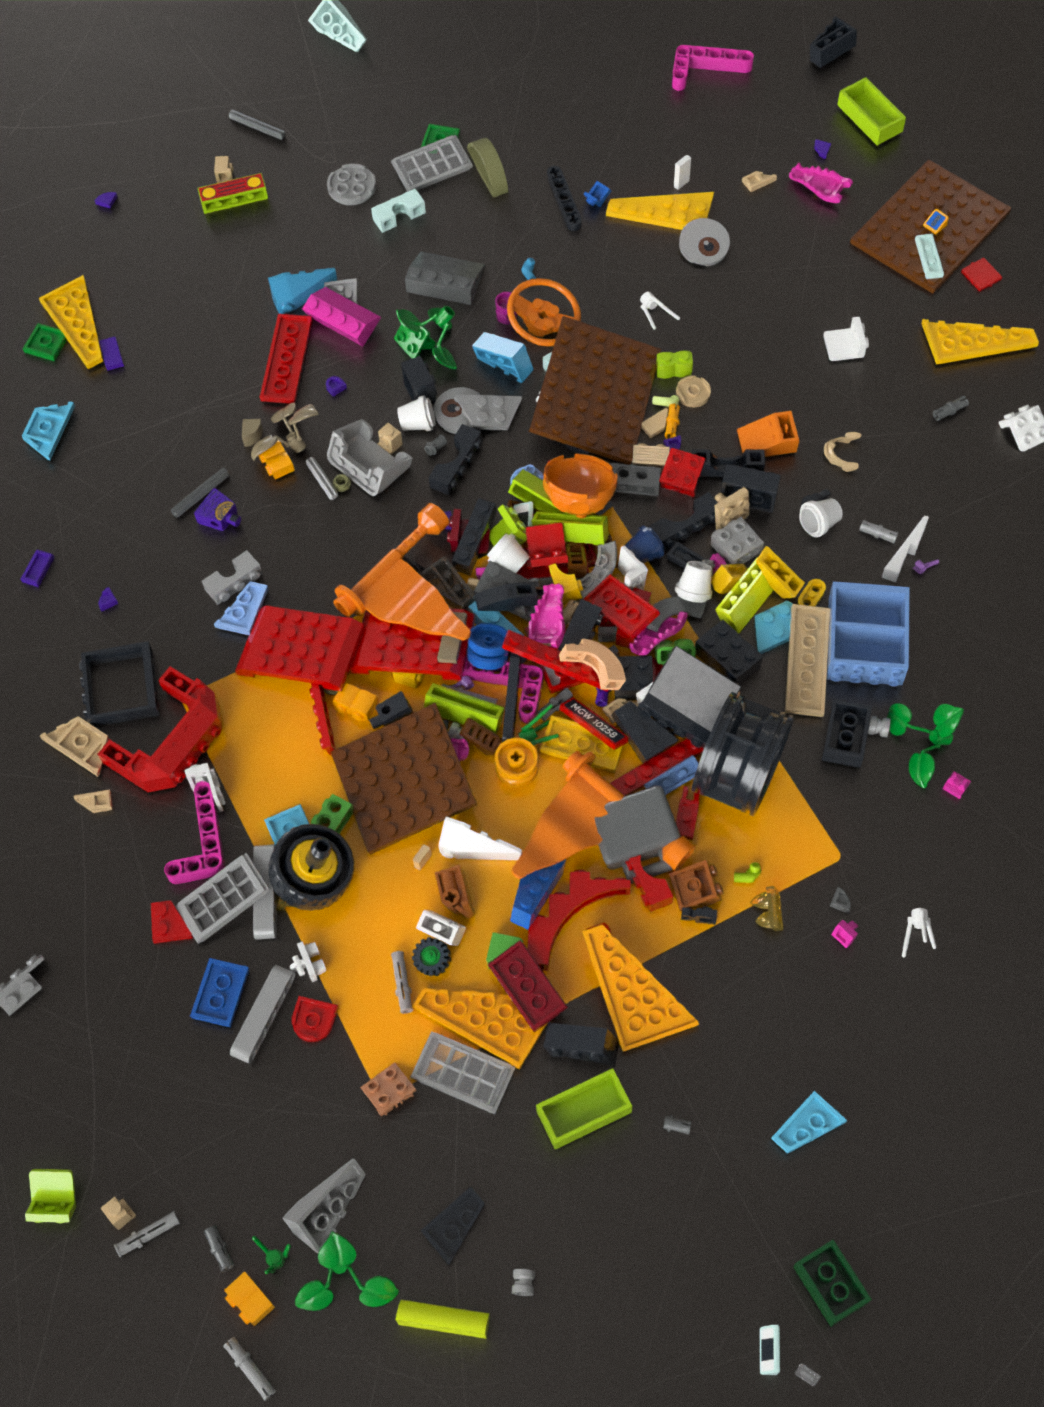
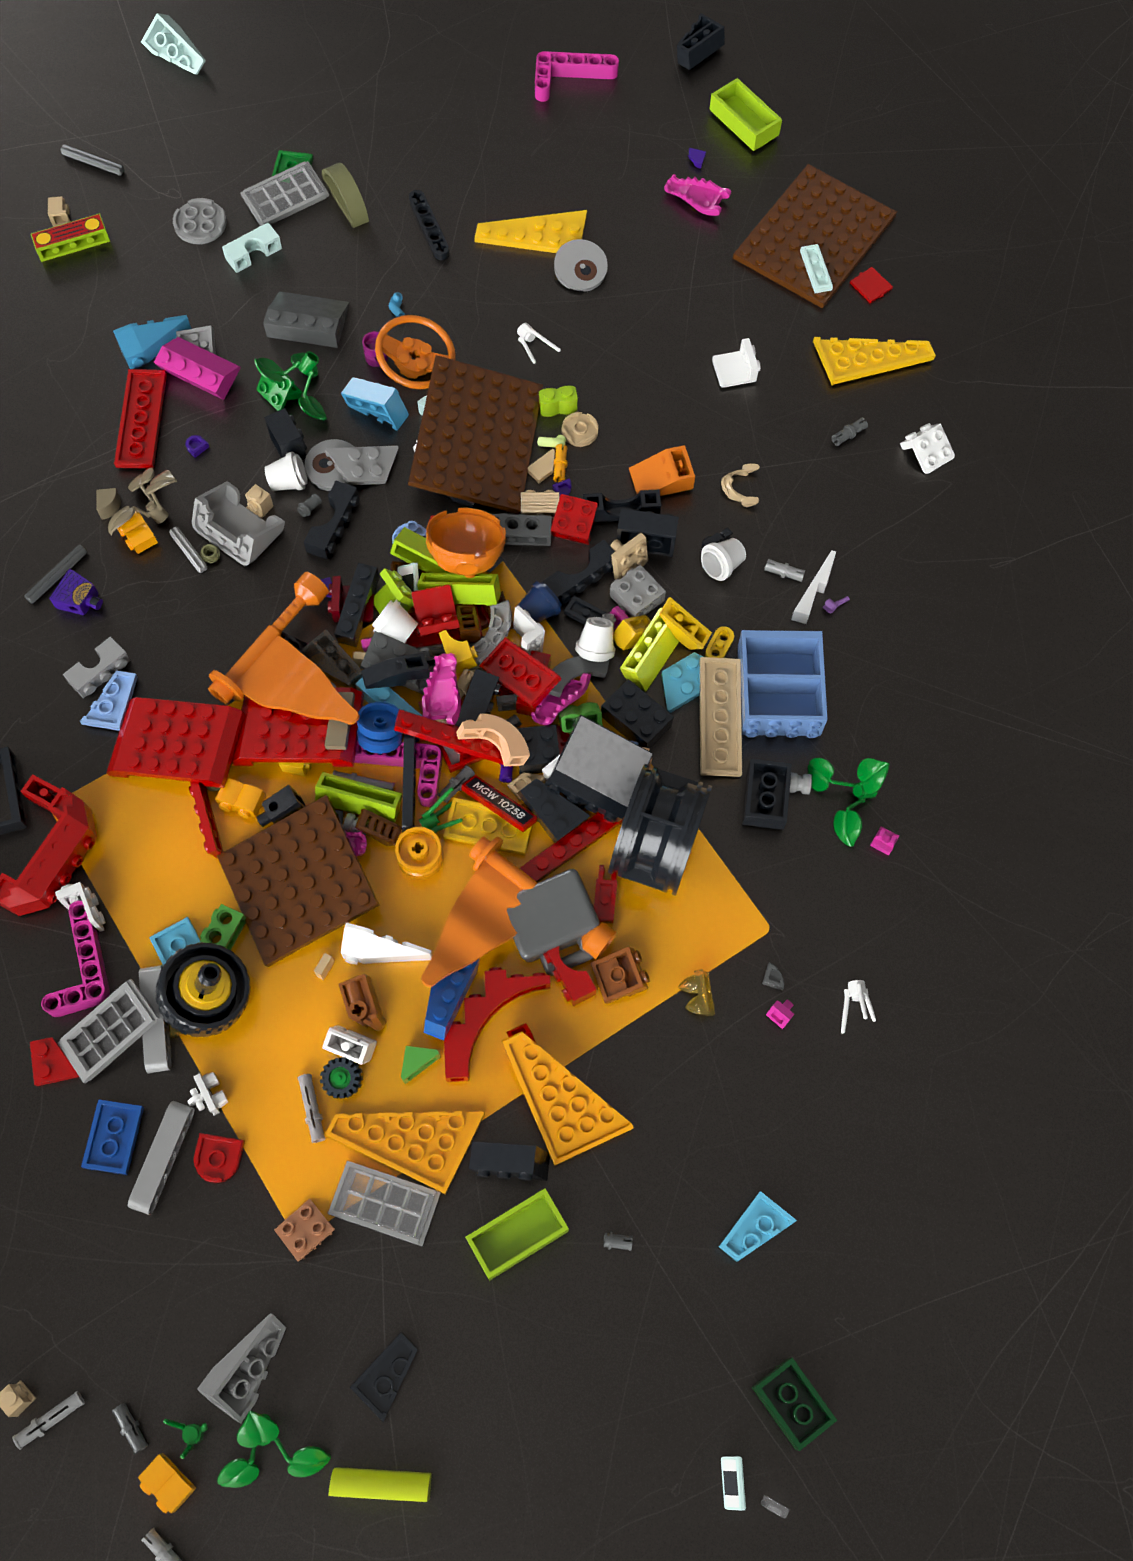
camera: 10 degrees left, 5 degrees up
medium lavender hand [449,676,474,690] -> none
dark red tile [487,940,568,1032] -> none
light grey wheel [512,1269,535,1296] -> none
blue bracket [583,181,611,207] -> none
medium blue tile [643,755,699,795] -> none
white tile [674,155,691,190] -> none
black plate [681,907,717,925] -> none
lime arm [734,862,761,883] -> none
tan tile [742,171,777,192] -> none
slope [923,209,949,235] -> none

